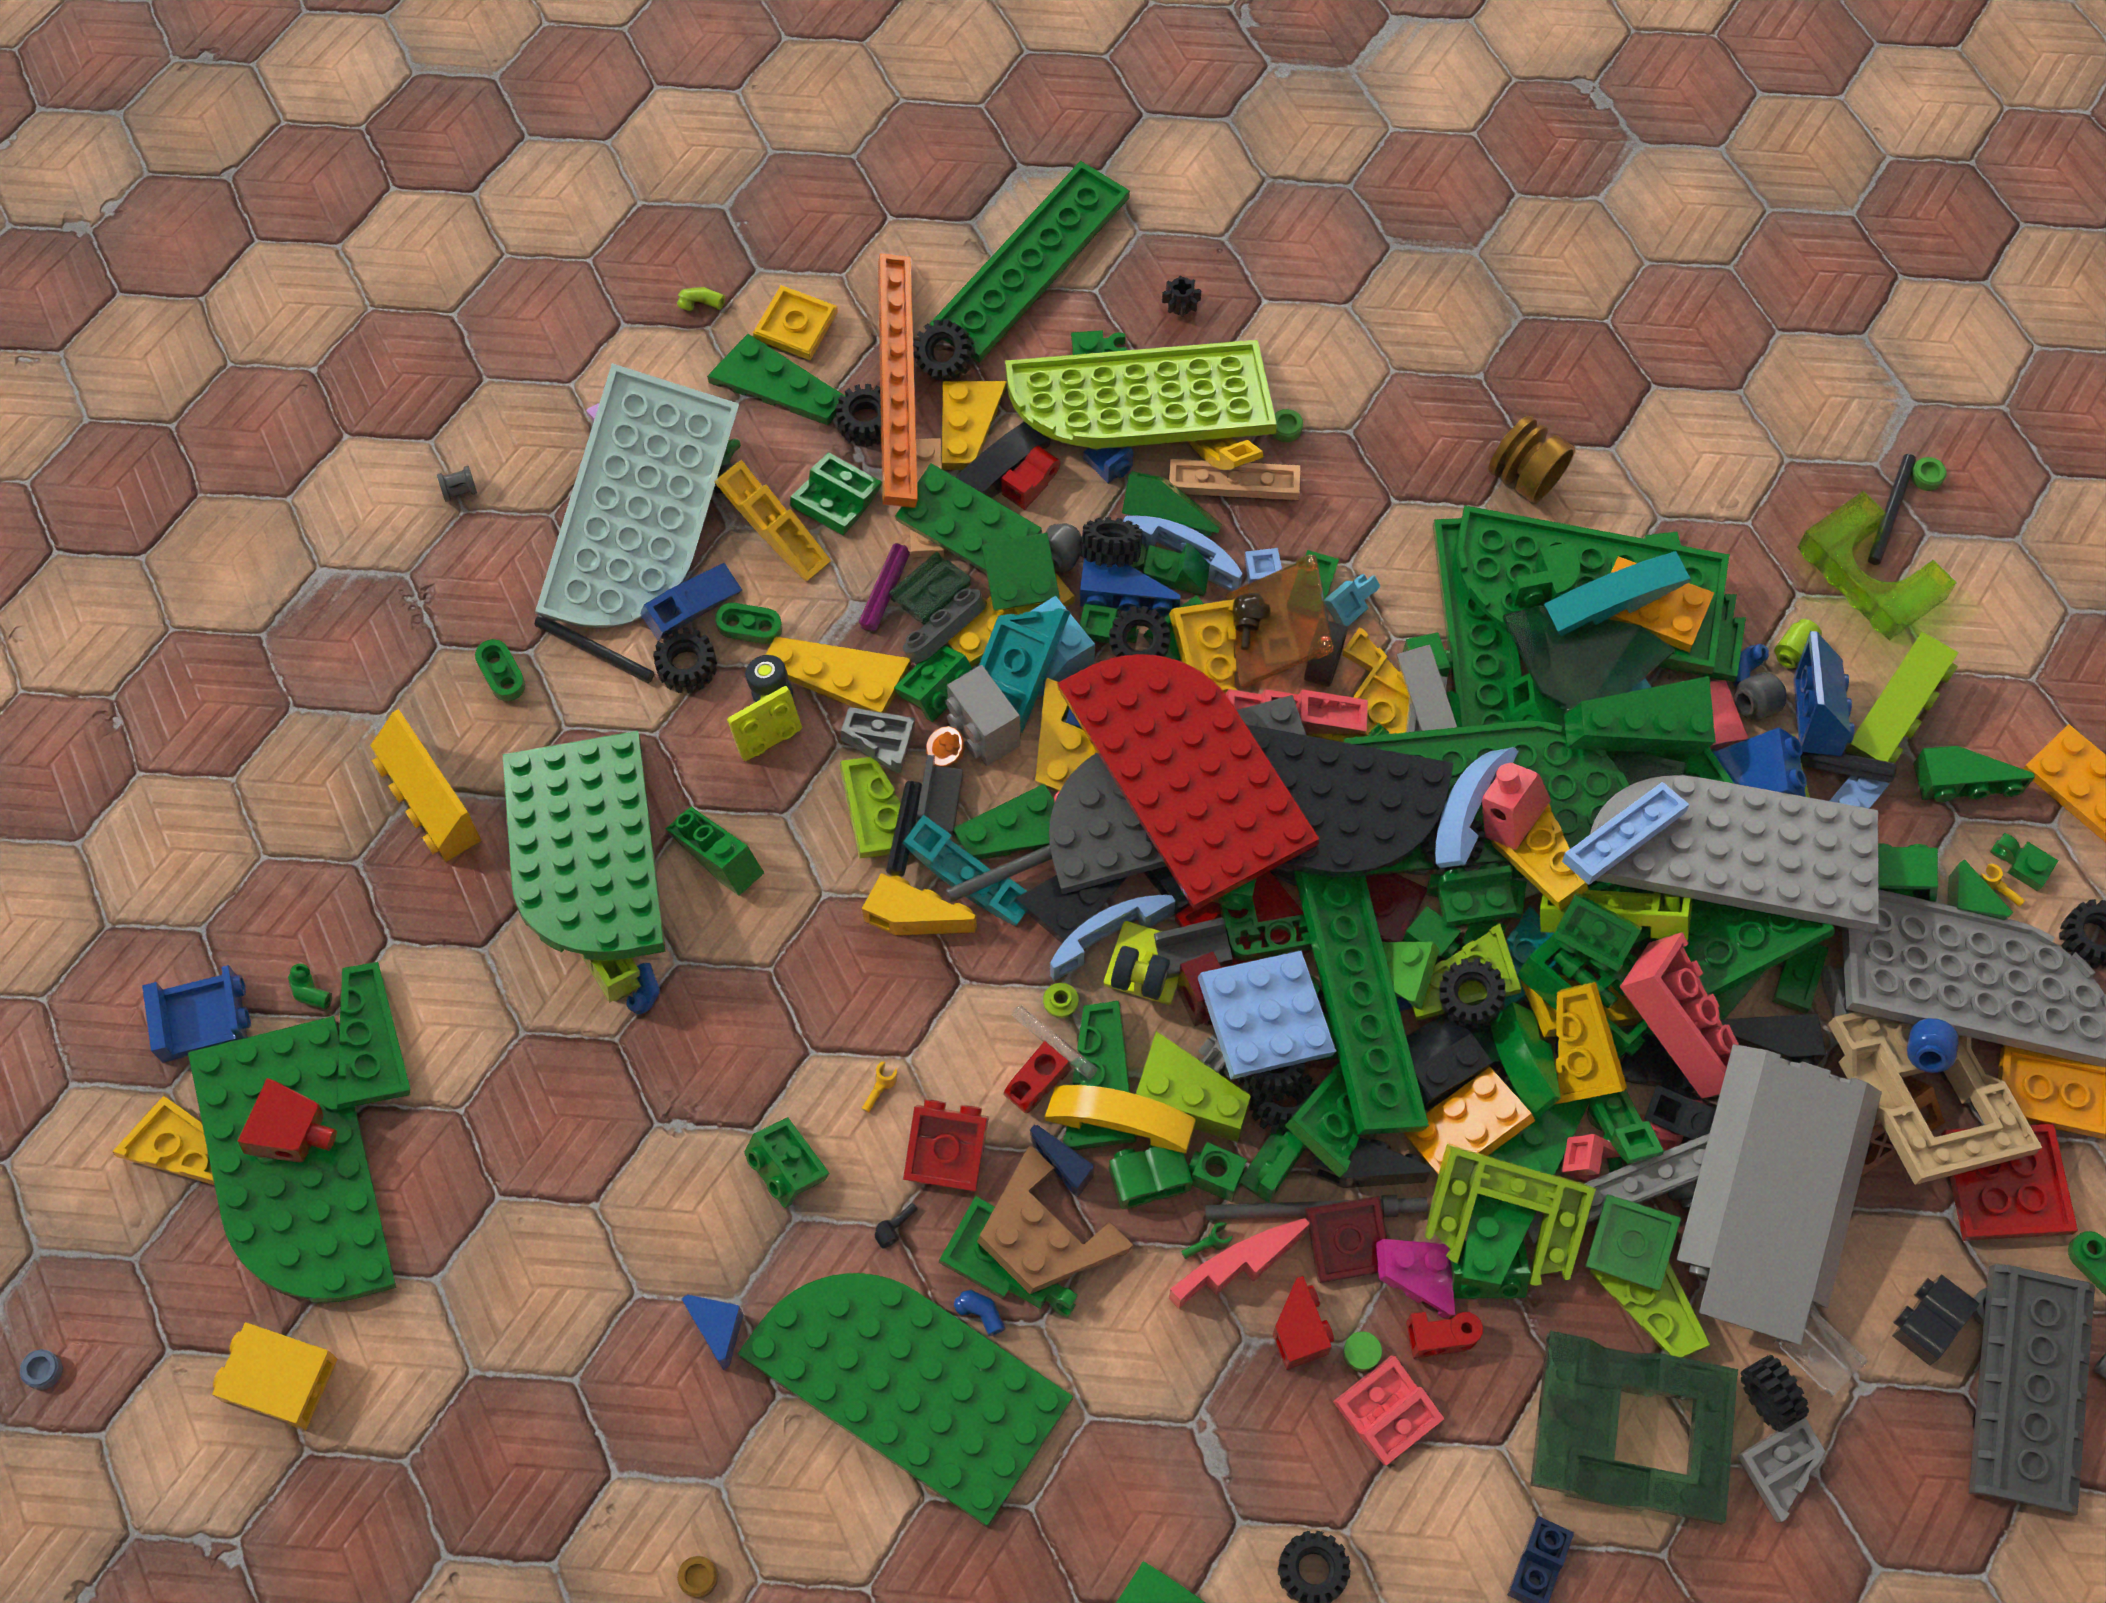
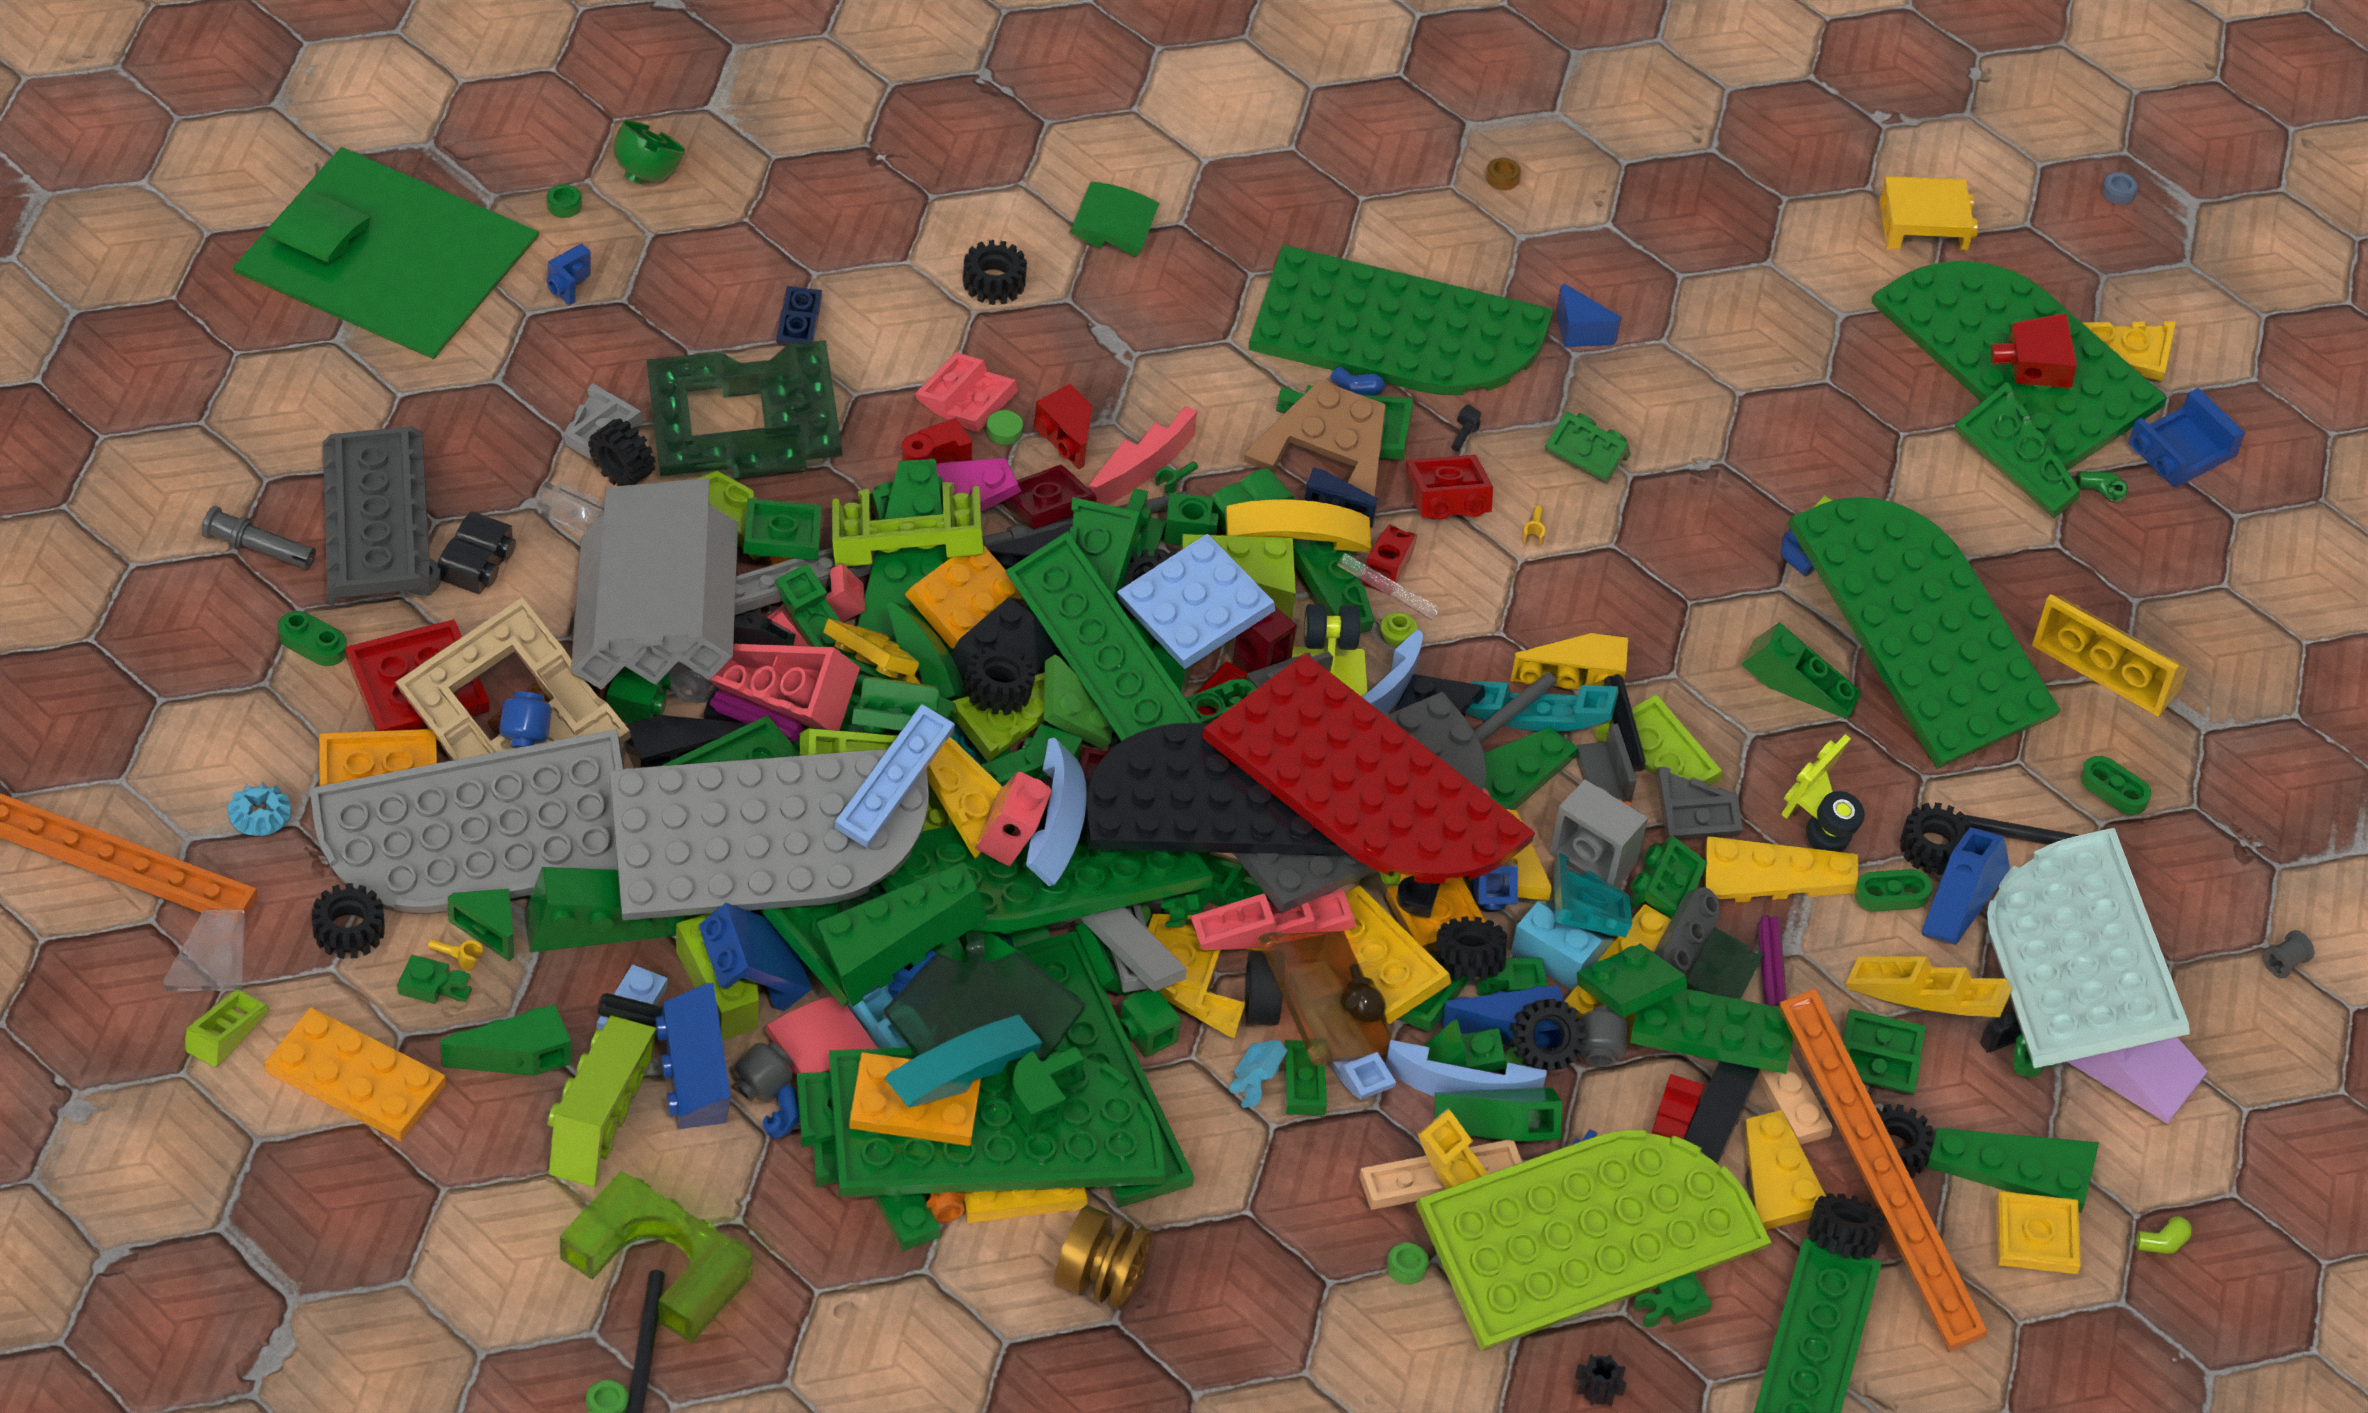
camera: 155 degrees right, 15 degrees down
lime brick [1774,619,1822,669] -> none

